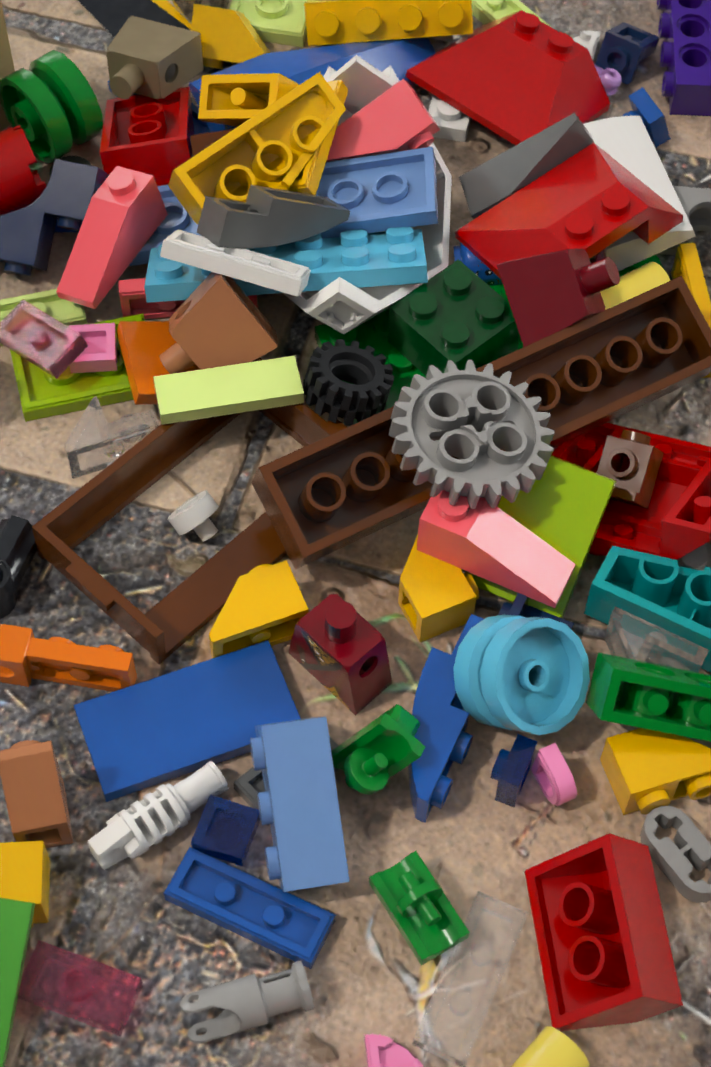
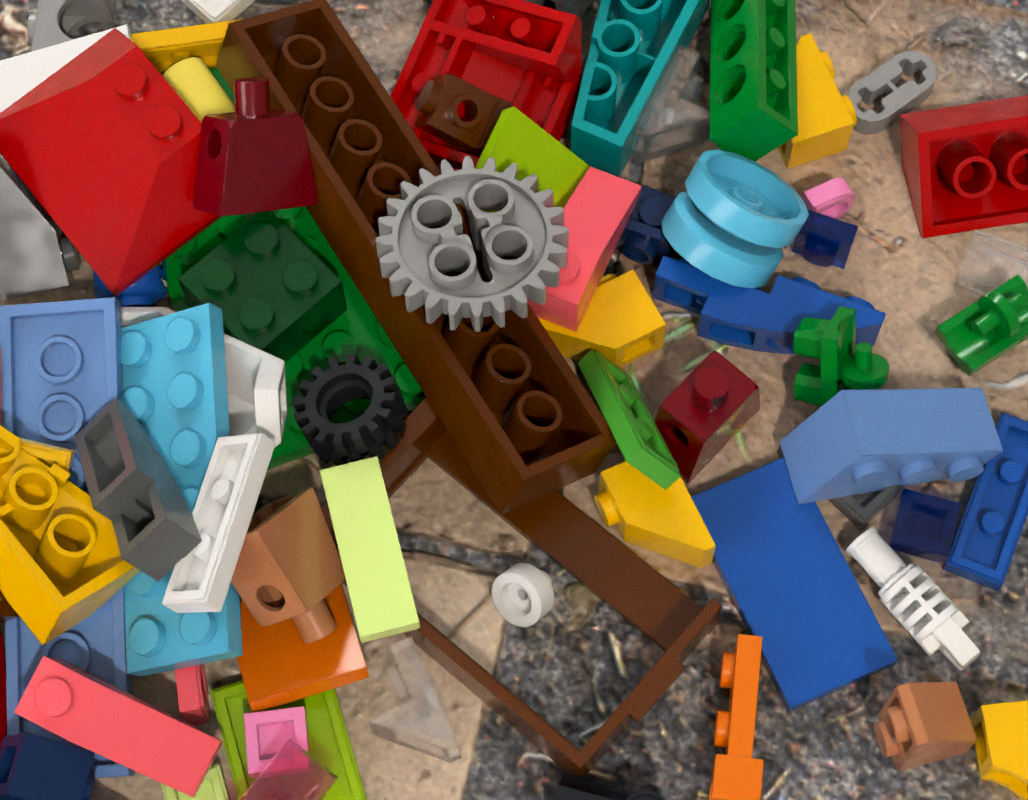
camera: 90 degrees left, 10 degrees up
none -> bright green tile [578,349,681,490]

